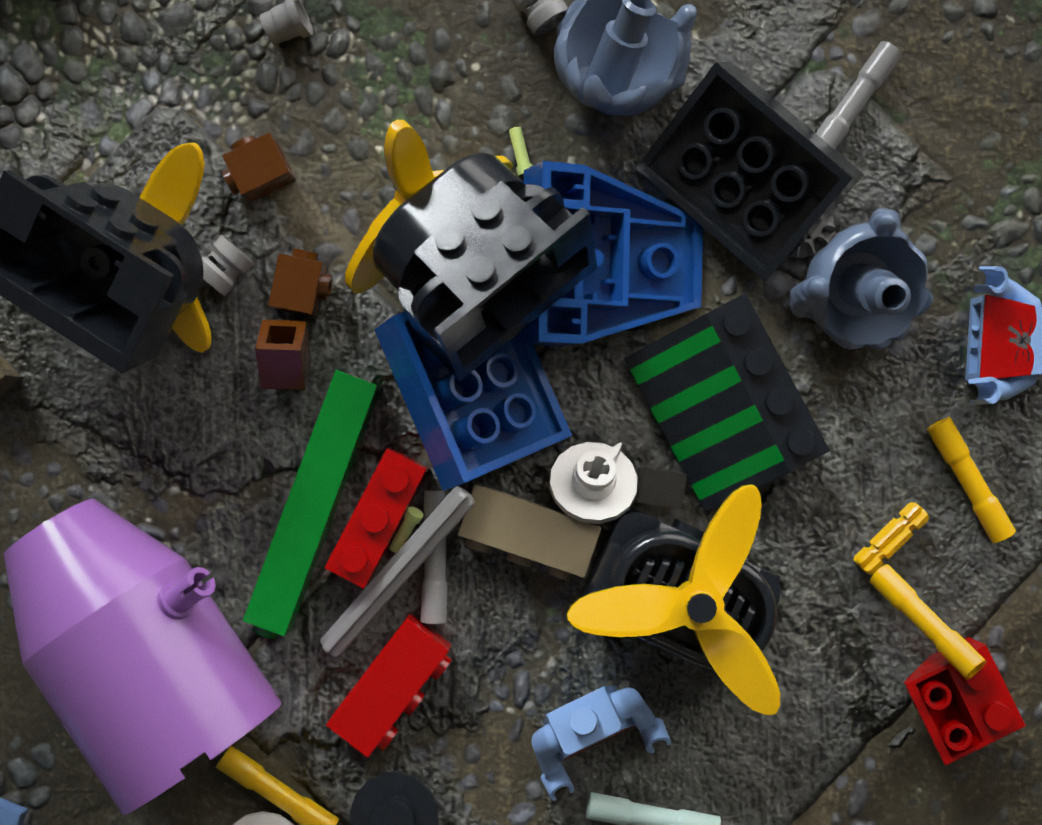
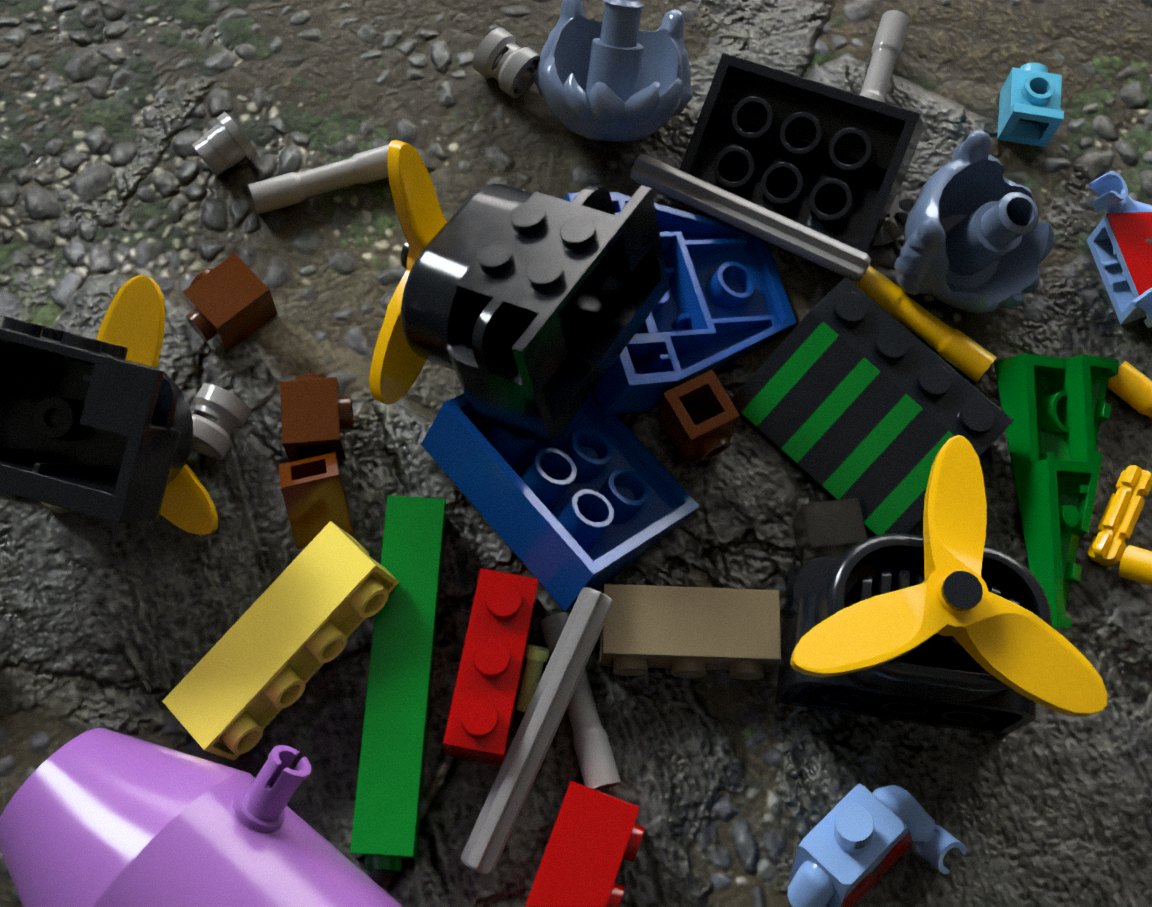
camera: 25 degrees left, 20 degrees down
white piece [550,442,638,524] -> none
none -> light yellow brick [162,521,399,761]
none -> light grey piece [248,144,389,215]
none -> light grey axle [630,154,871,282]
none -> reddish brown brick [657,370,740,464]
none -> yellow piece [853,265,997,383]
none -> green wedge [994,353,1119,629]
none -> medium azure brick [997,63,1064,147]

